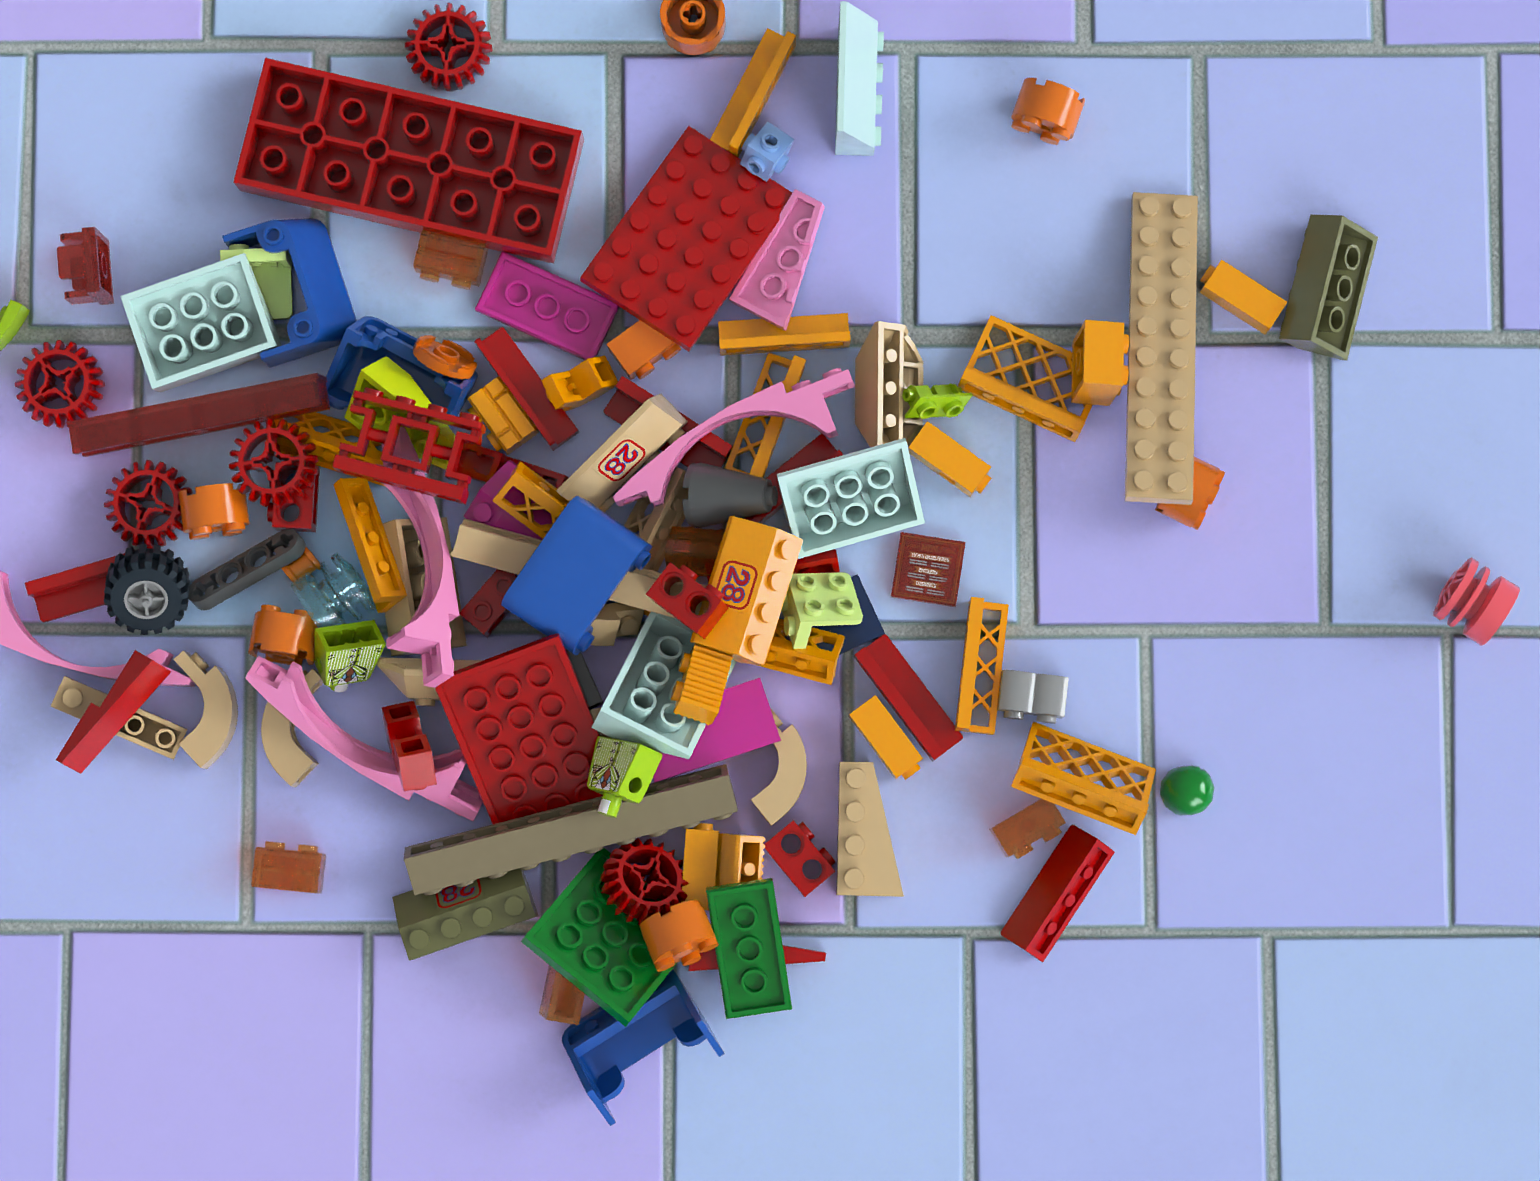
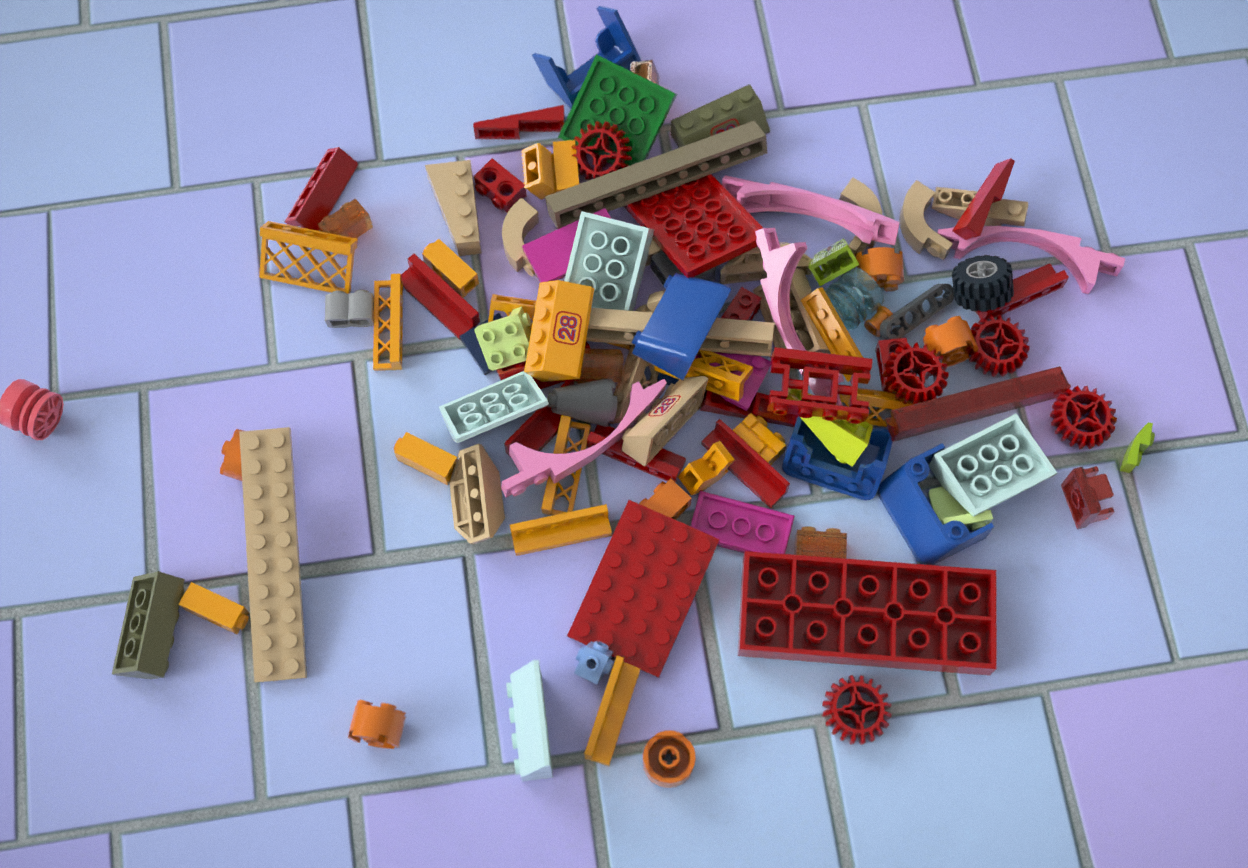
camera: 170 degrees right, 15 degrees down
clear orange brick [251,841,326,893] -> none
red arch [381,700,437,792] -> none
orange tile [413,335,477,379] -> none
lime torso [587,736,663,818] -> none
orange brick [640,900,719,972] -> none
red brick [646,562,729,639] -> none
light orange brick [671,644,733,725] -> none
green tile [706,878,792,1019] -> none
bright pink wing [729,189,825,331] -> none
clear red tile [891,532,966,607] -> none
lime hinge [902,384,973,419] -> none
light orange fence [958,315,1092,442] -> none
light orange brick [1071,320,1129,406] -> none
green hair [1160,765,1214,816] -> none

